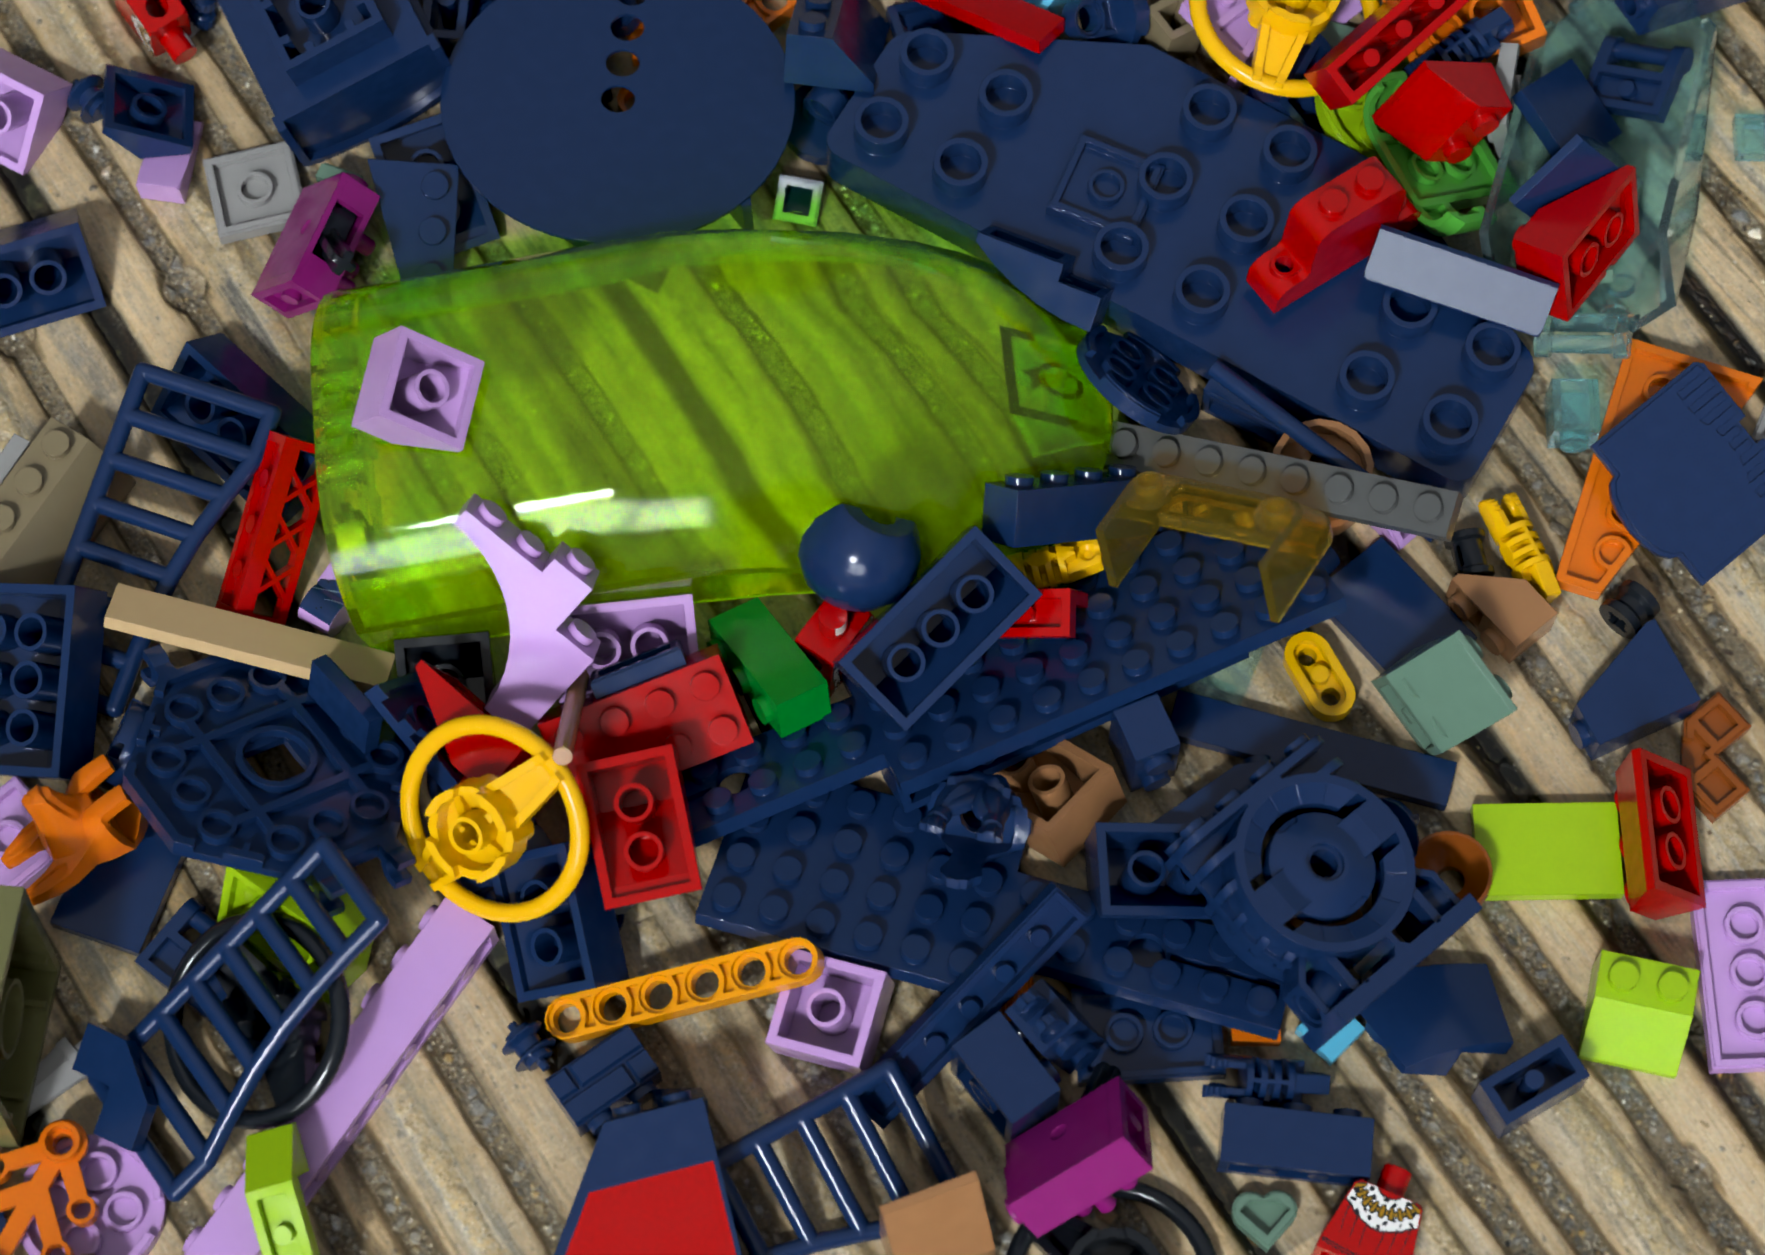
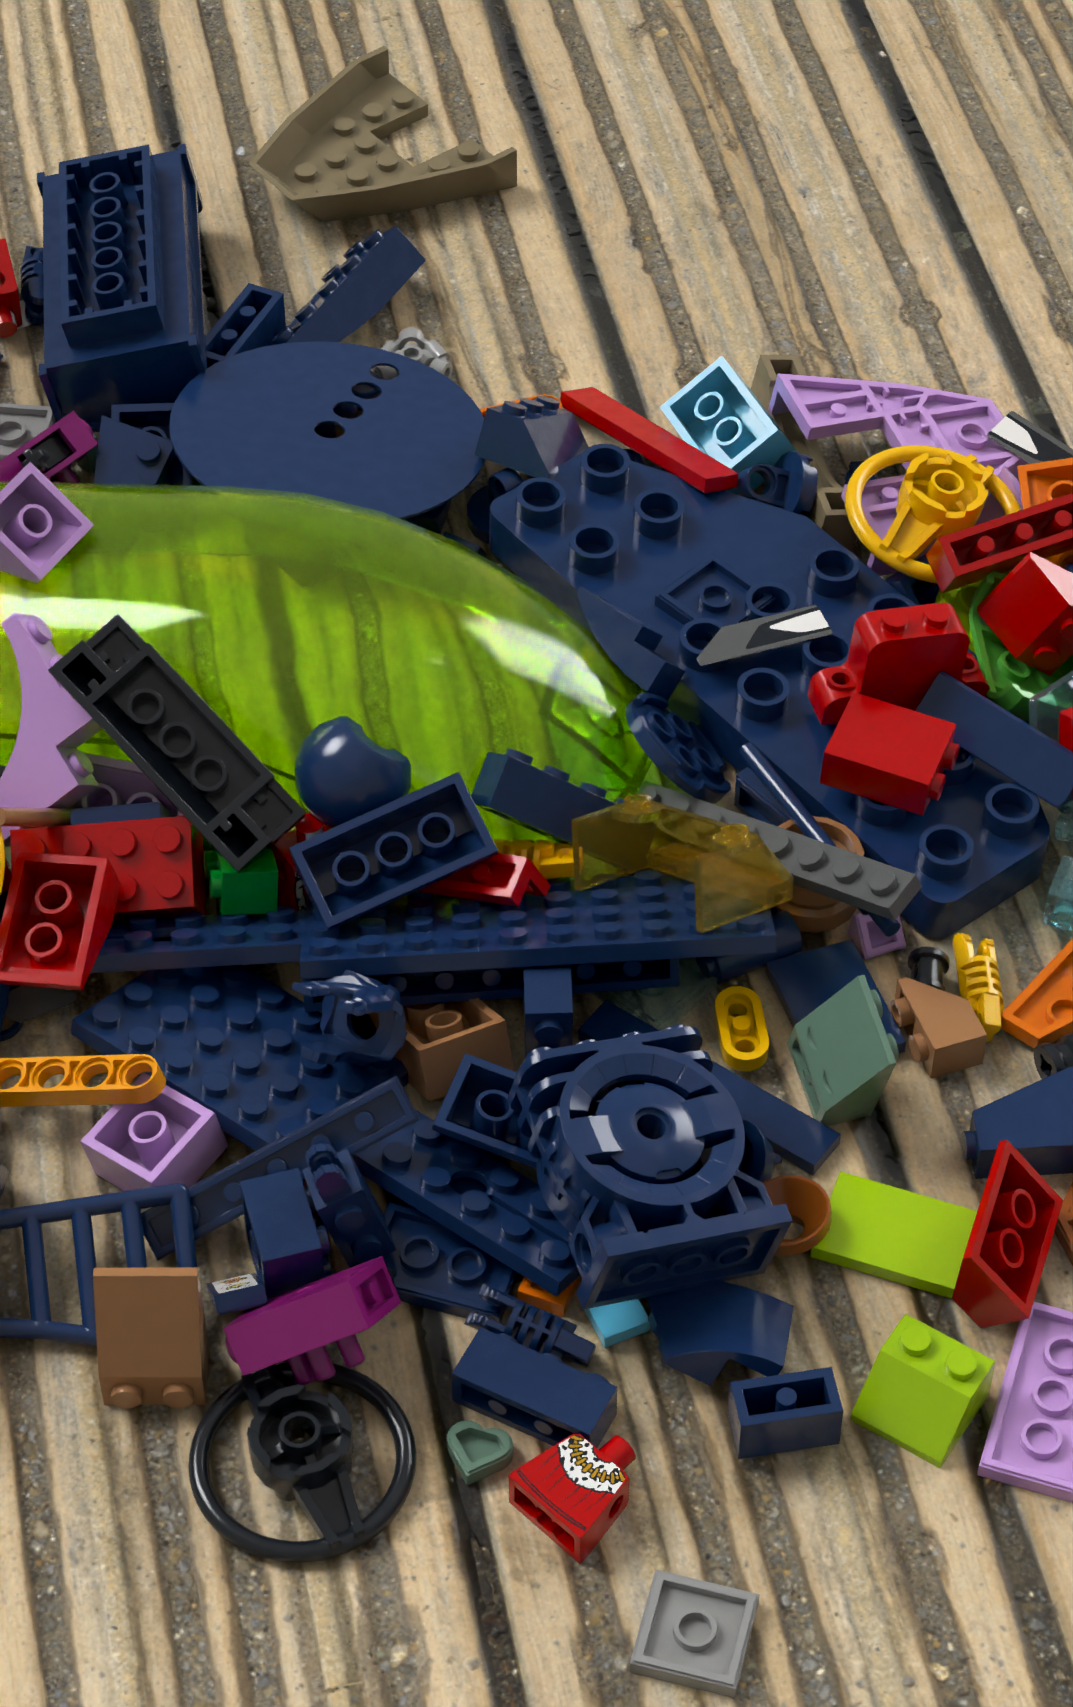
camera: 20 degrees right, 20 degrees down
none -> black slope [48,614,306,873]
none -> dark blue tile [206,1273,267,1315]
none -> sticker [697,605,832,666]
none -> red brick [820,692,960,816]

